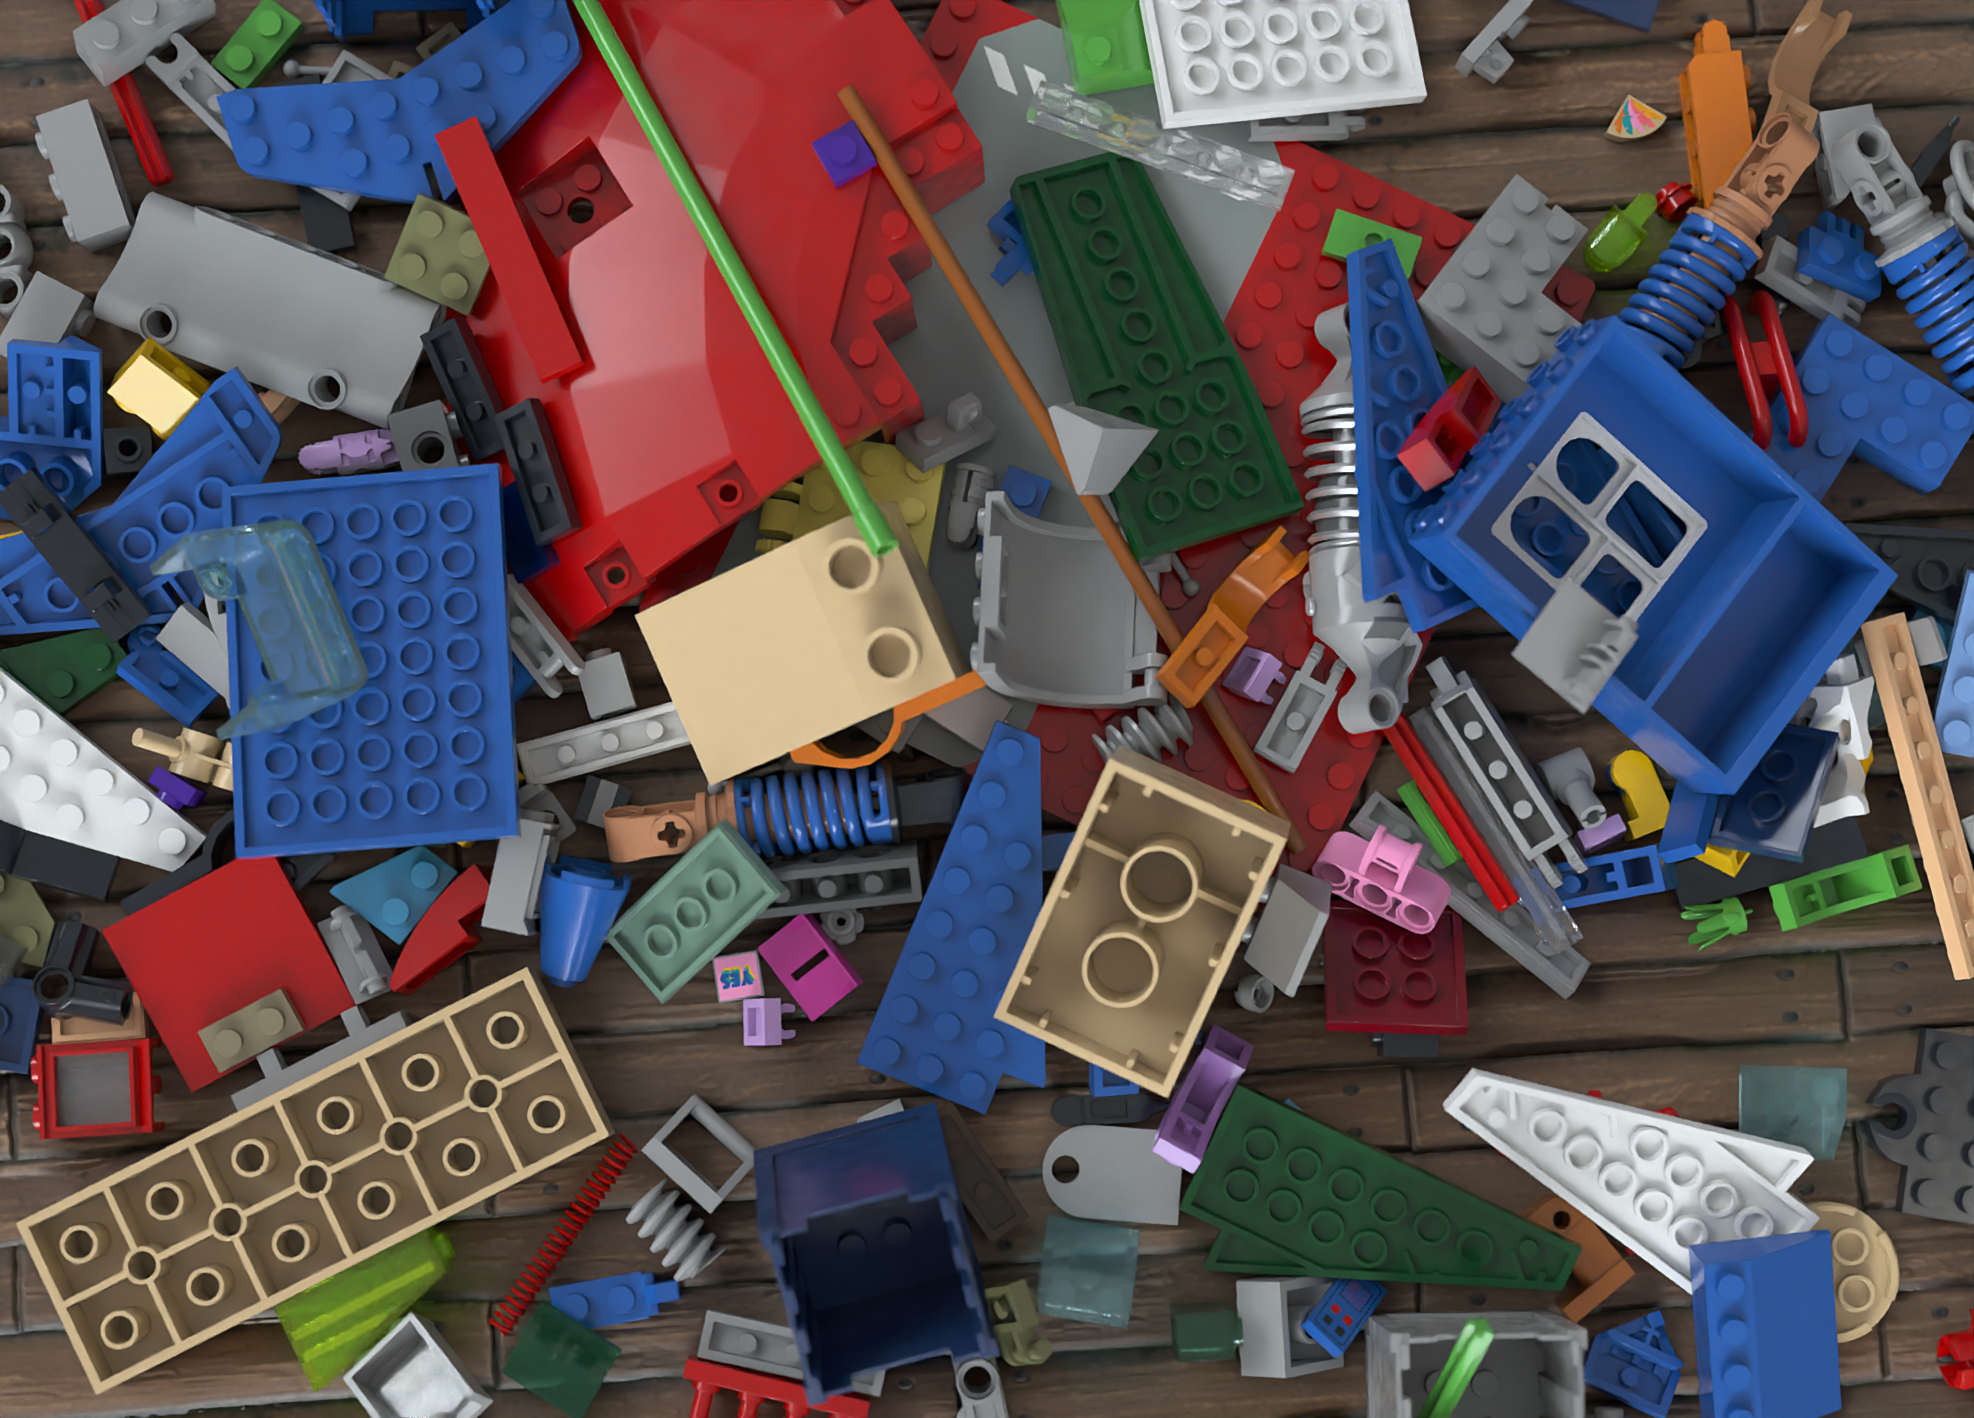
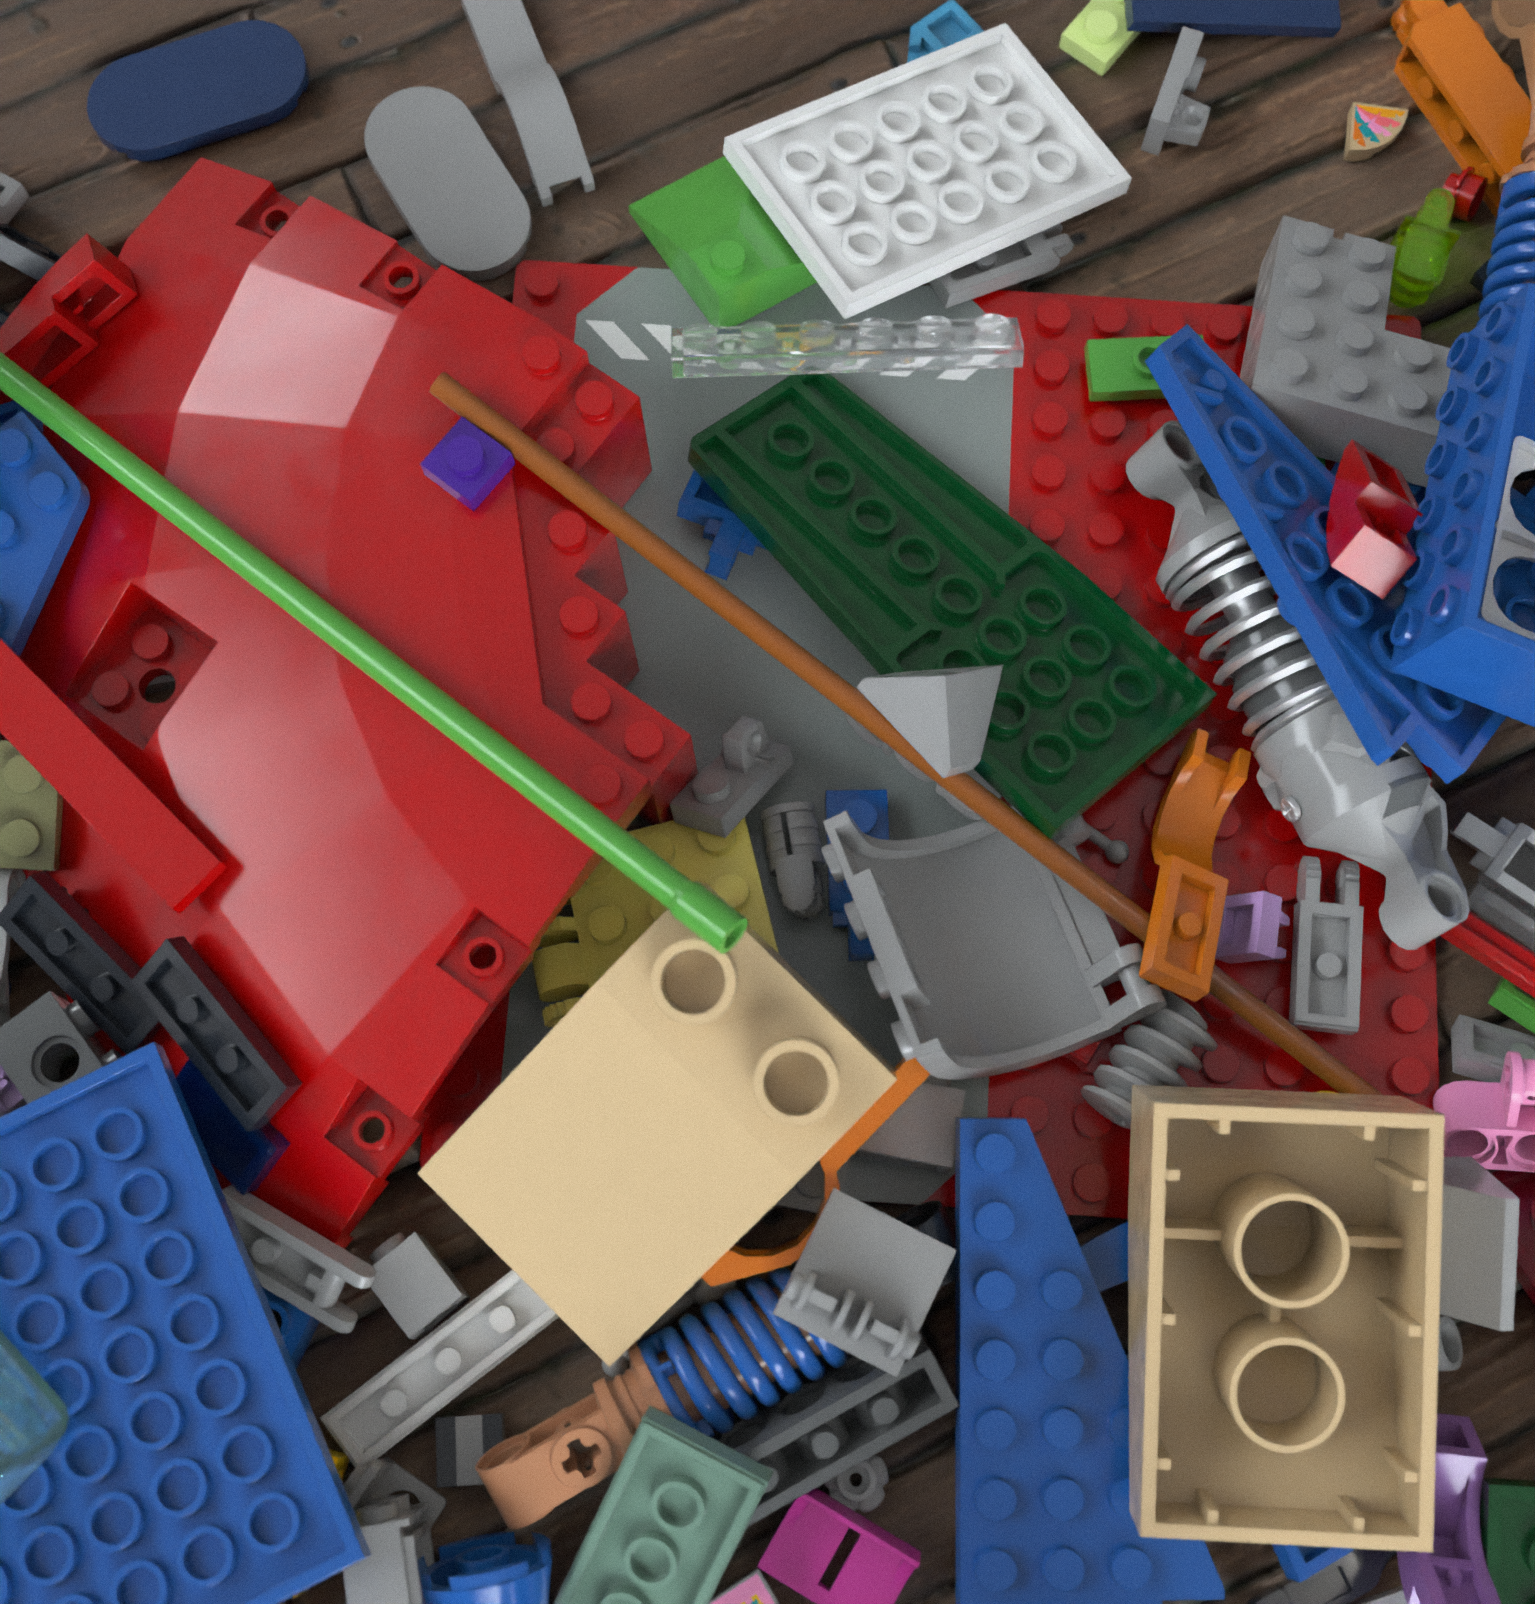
camera: 20 degrees left, 10 degrees down
none -> light grey hinge [773,1188,957,1377]

